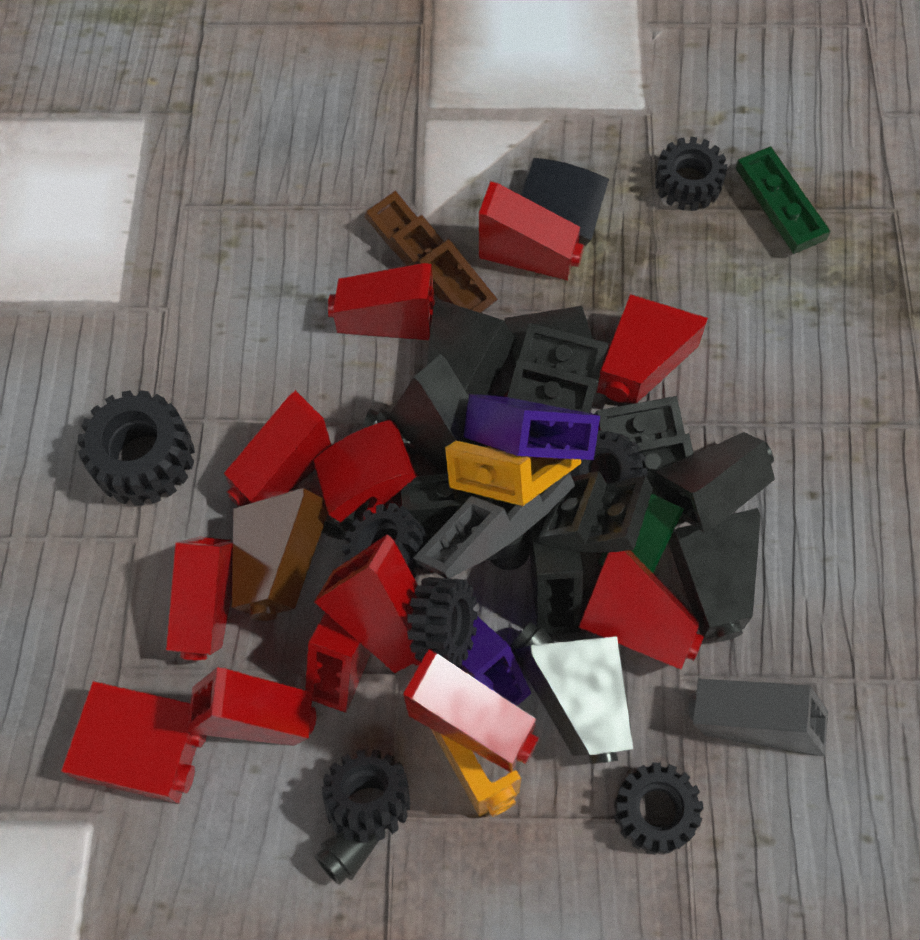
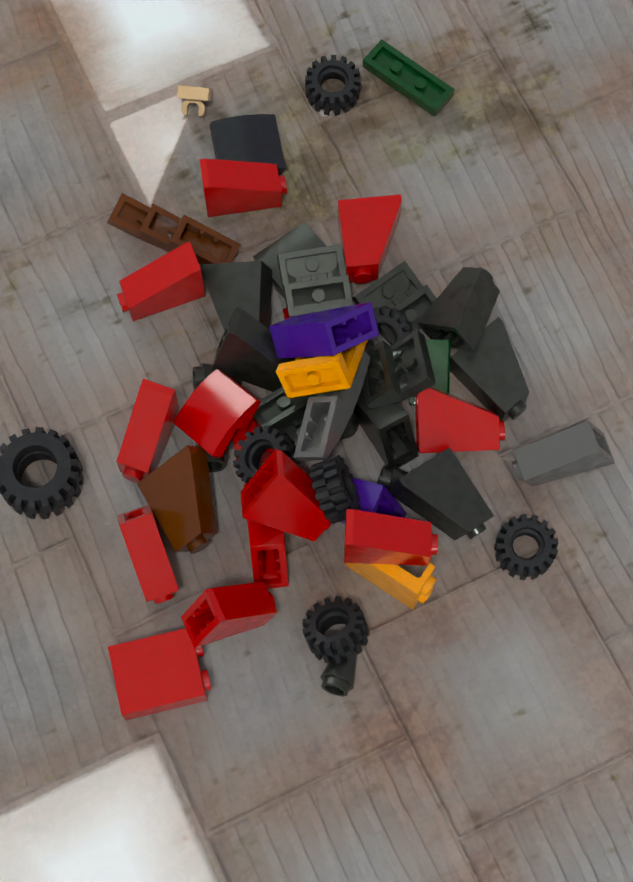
camera: 30 degrees left, 5 degrees up
none -> tan tile [177,85,213,116]

